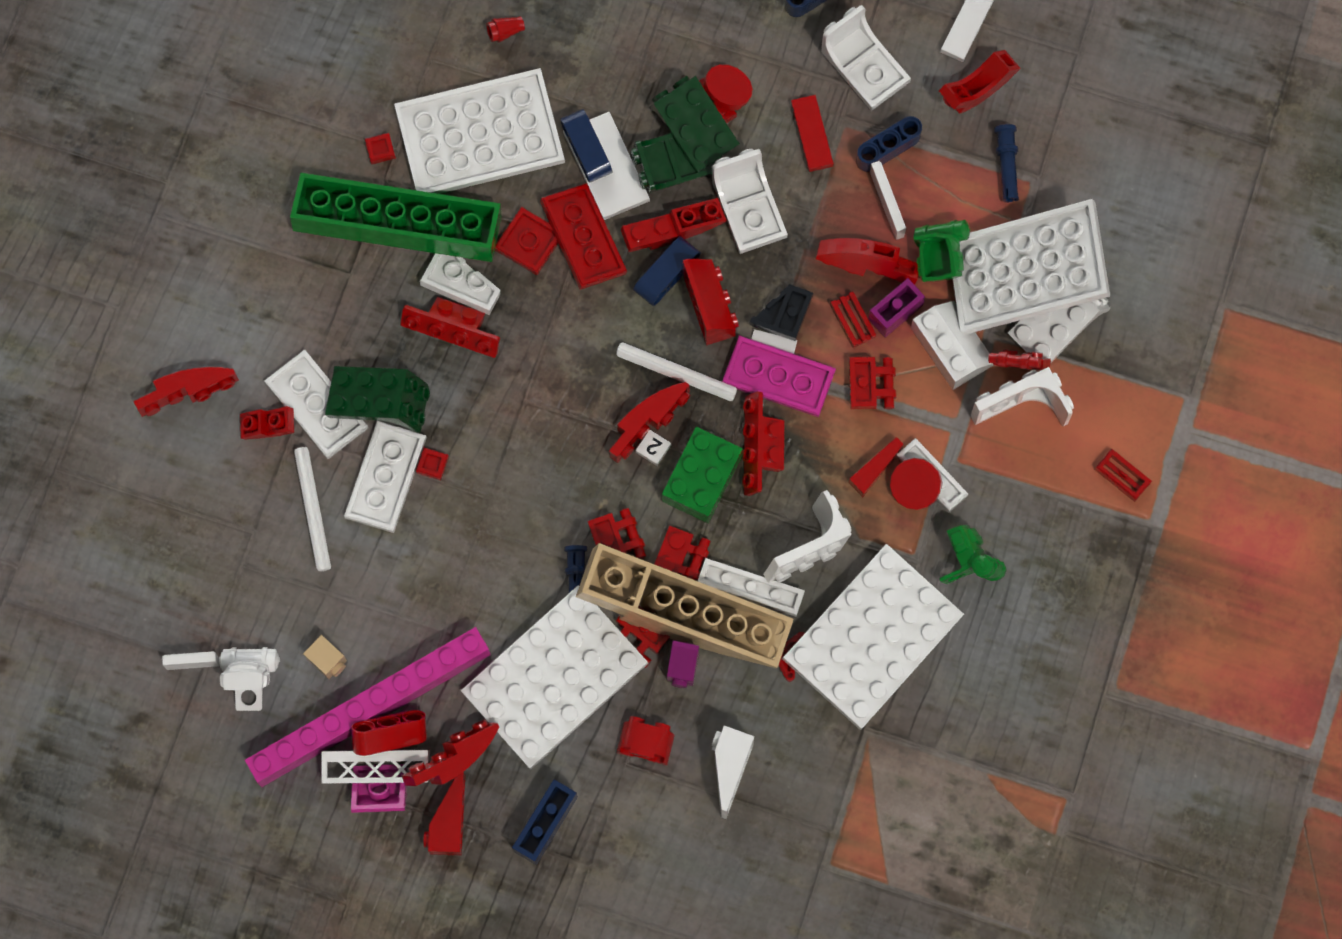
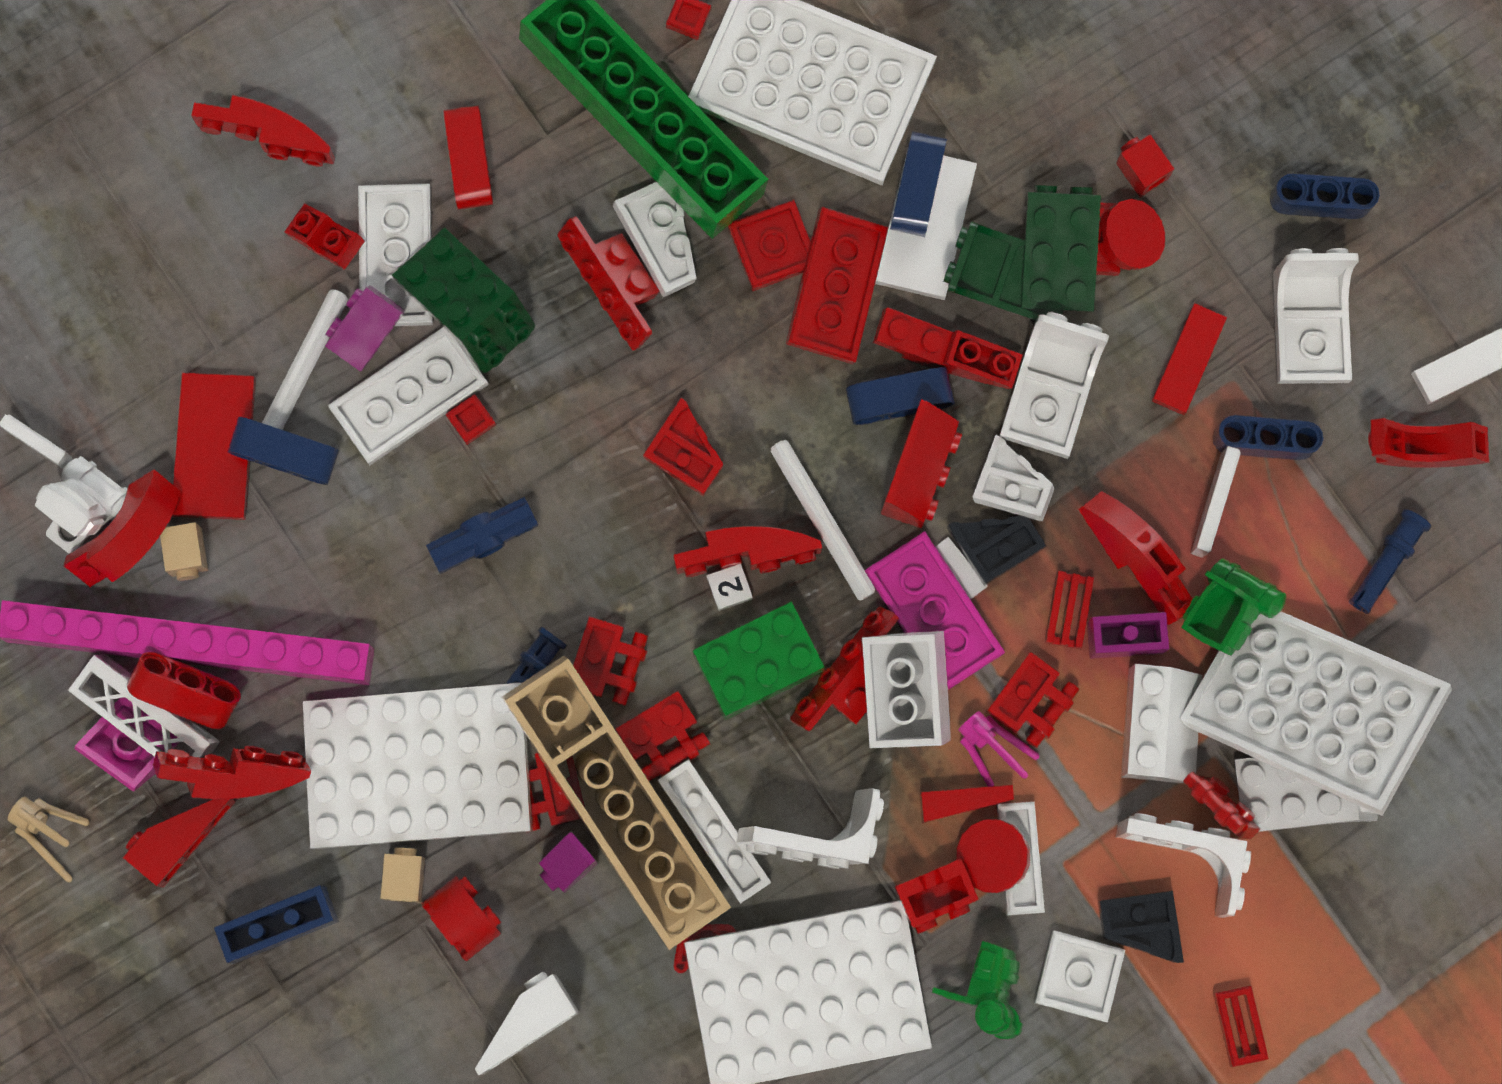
camera: 30 degrees right, 5 degrees up
none -> tan plant [8,797,90,882]
none -> red arch [63,469,180,587]
none -> red tile [172,373,256,520]
none -> dark blue beam [227,417,339,485]
none -> magenta brick [325,285,405,372]
none -> tan brick [380,848,425,903]
none -> dark blue piece [426,497,538,574]
none -> red beam [443,105,493,210]
none -> red wing [643,398,723,496]
none -> white slope [862,631,951,748]
none -> red cylinder [894,859,979,934]
none -> dark pink plant [958,711,1039,787]
none -> white wing [973,435,1054,522]
none -> white tile [1034,930,1125,1022]
none -> black wing [1098,891,1184,963]
none -> red brick [1116,135,1175,198]

